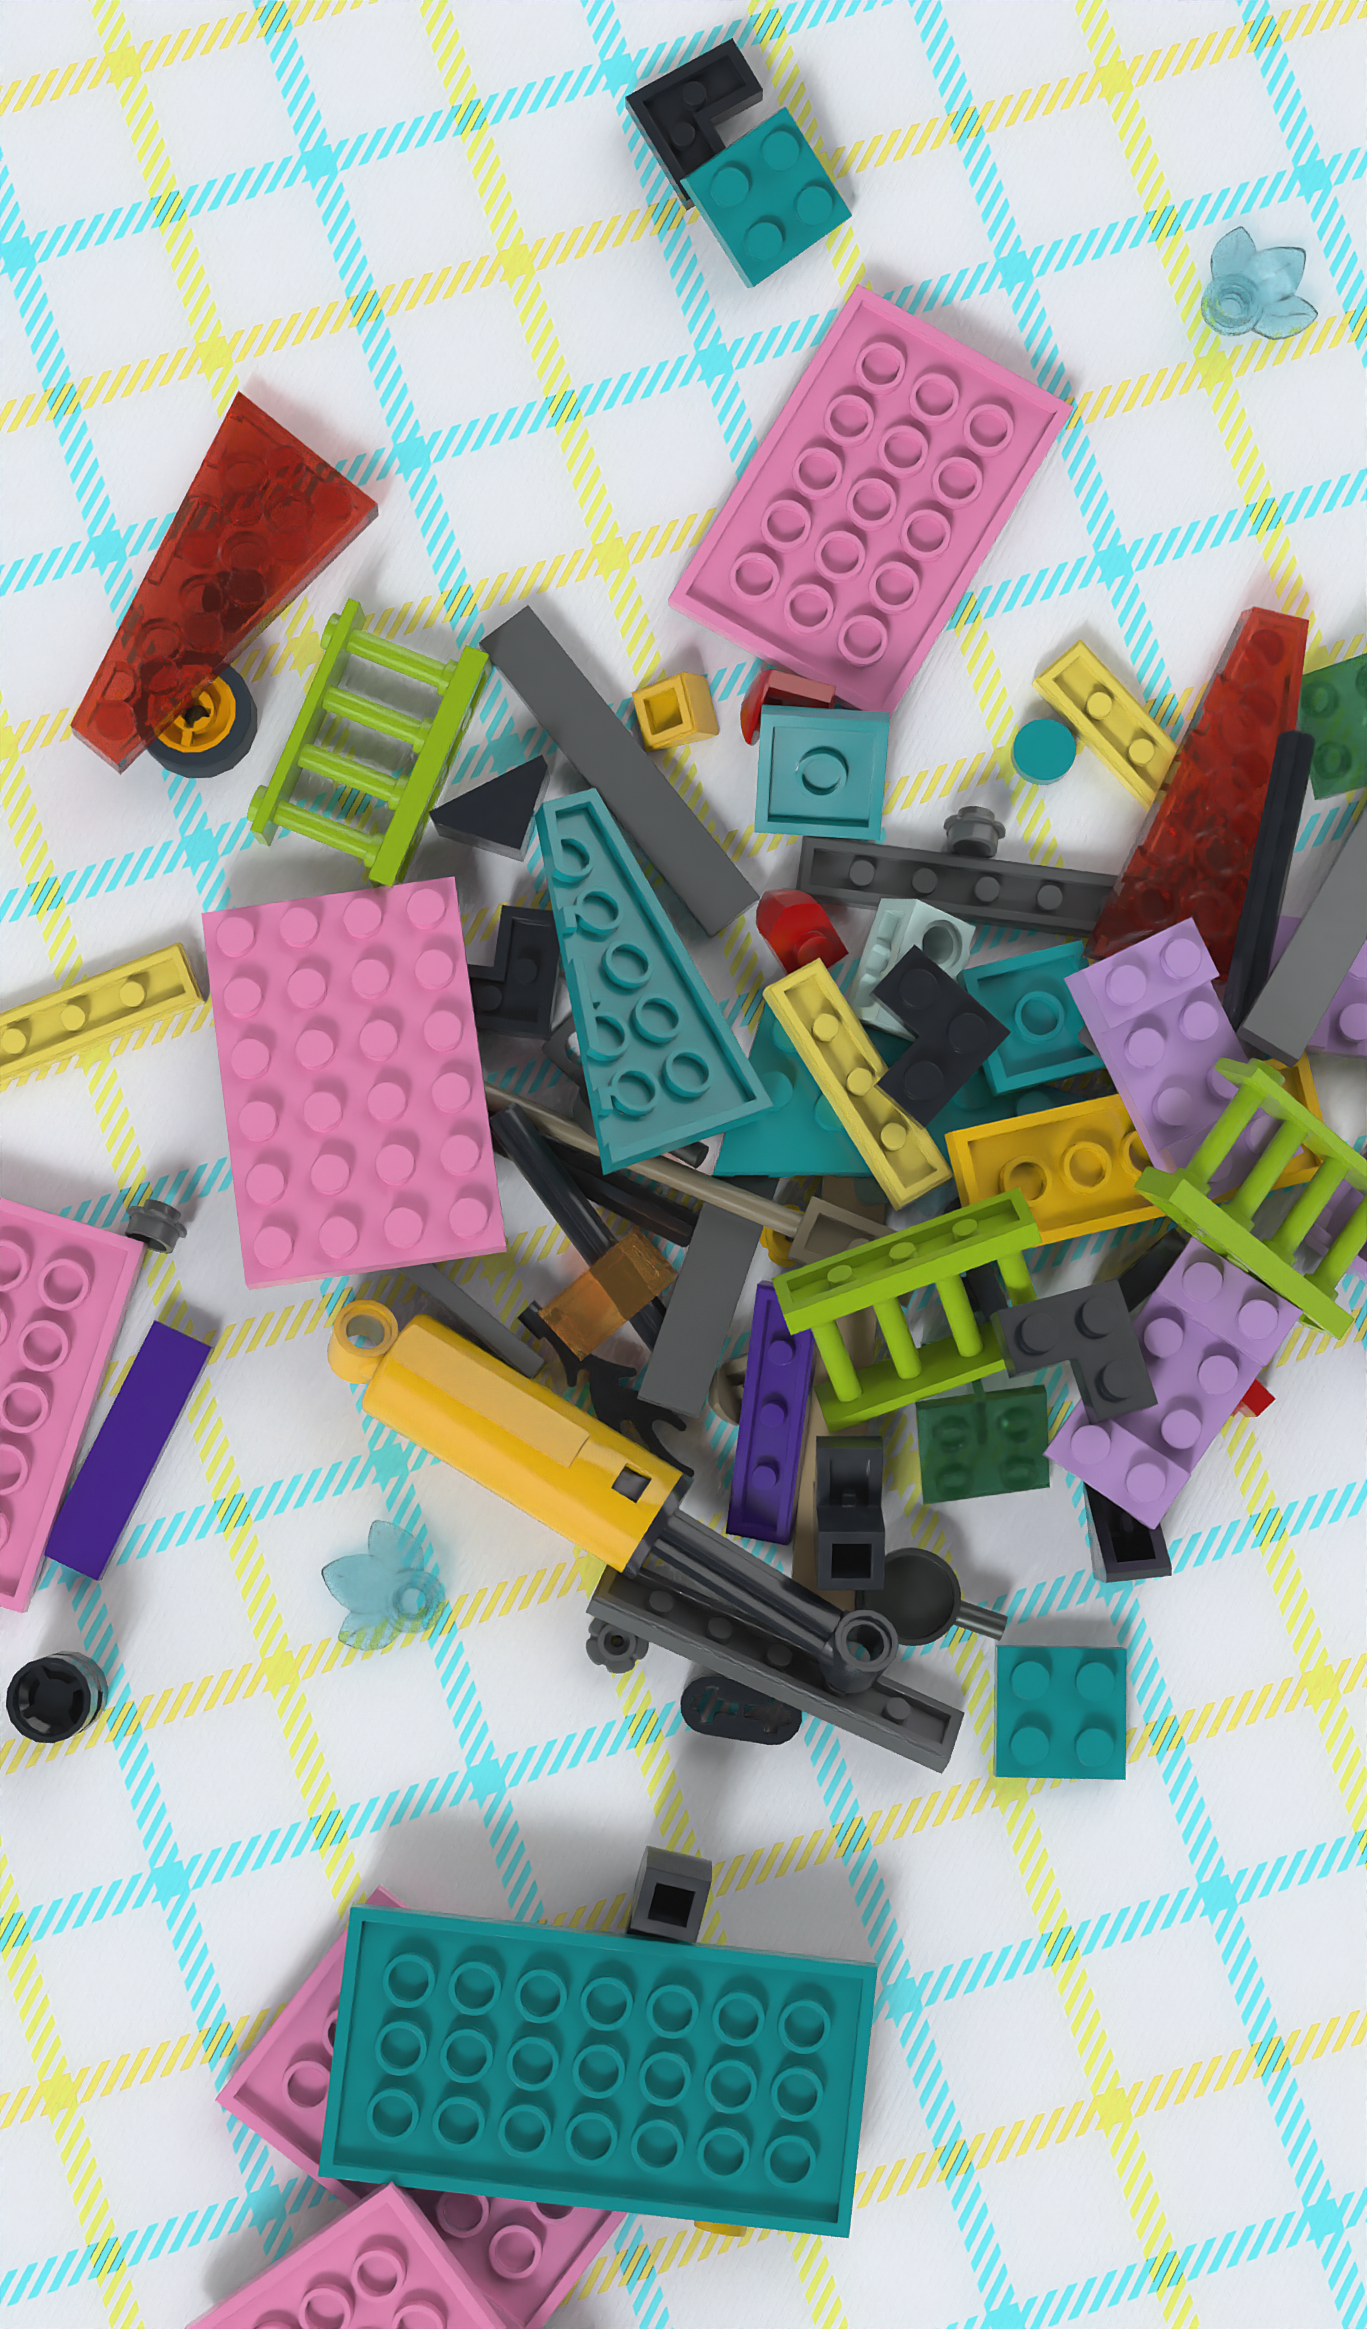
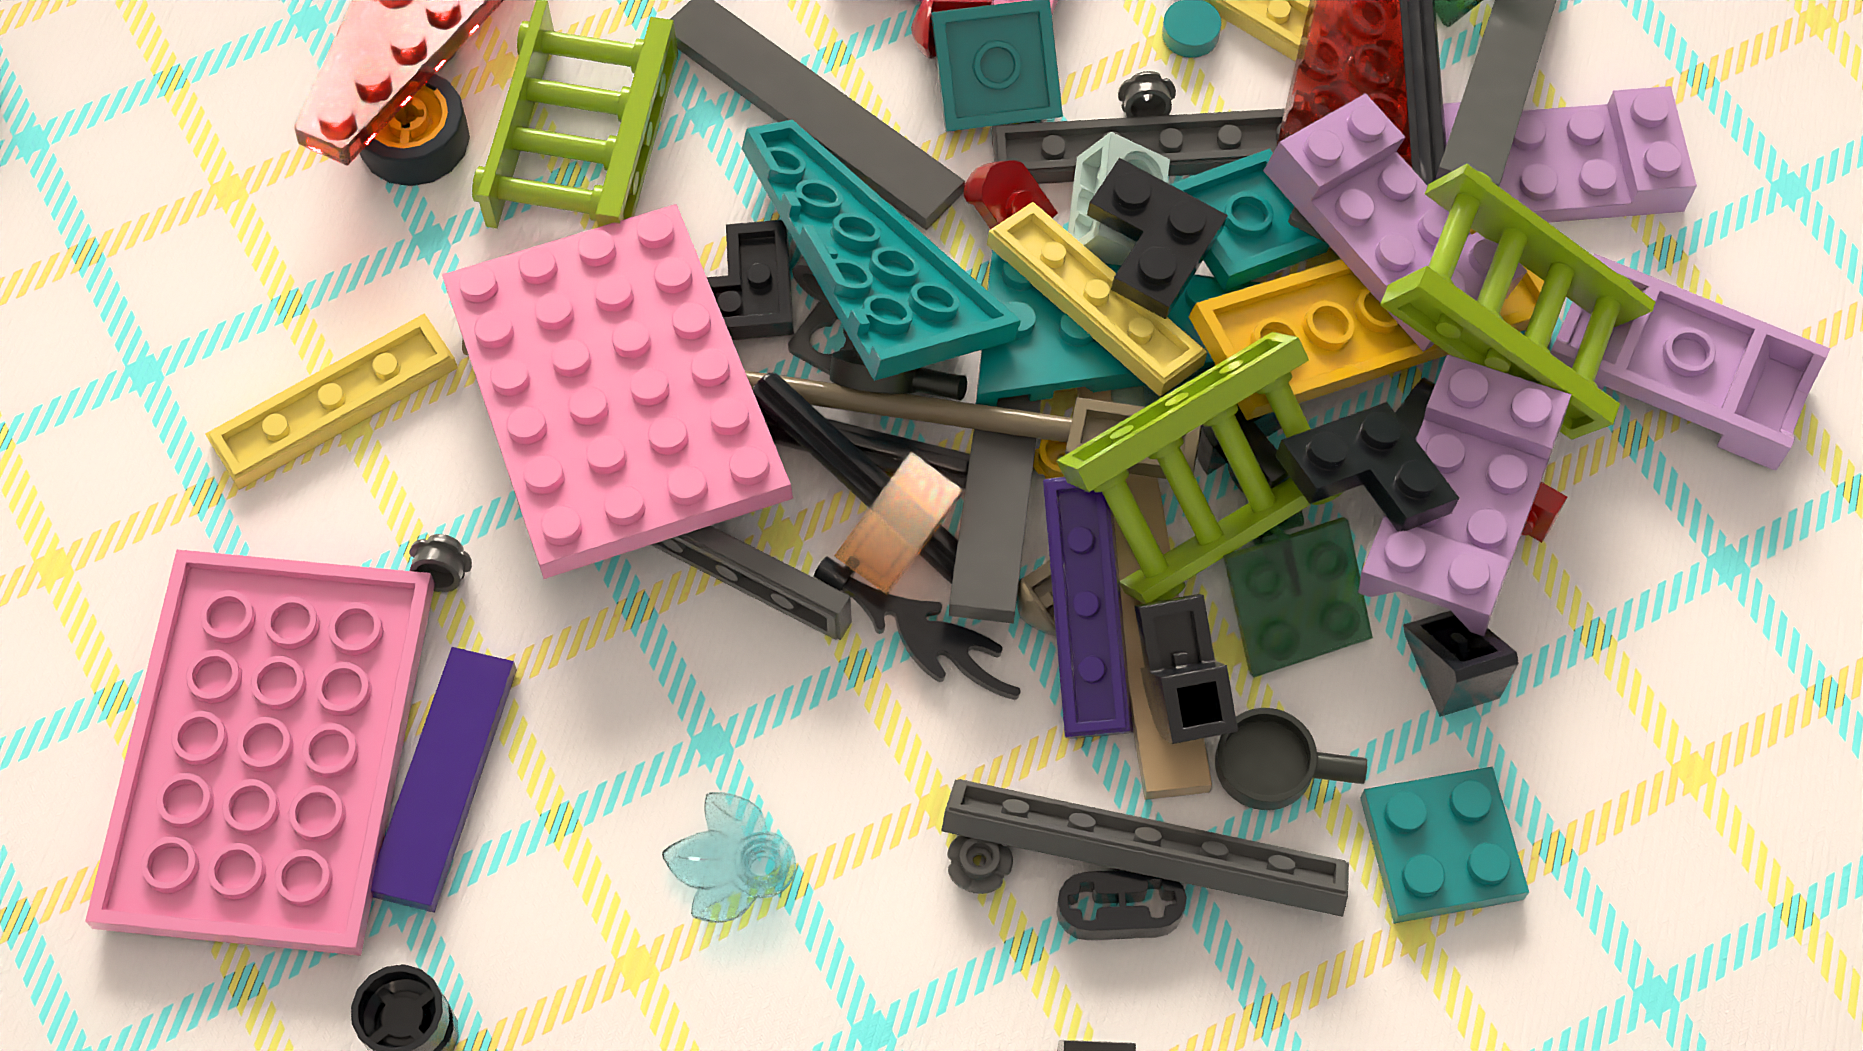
camera: 10 degrees left, 20 degrees down
yellow piece [327,1299,899,1693] -> none
black slope [429,755,550,862] -> none
yellow slope [631,672,719,753] -> none

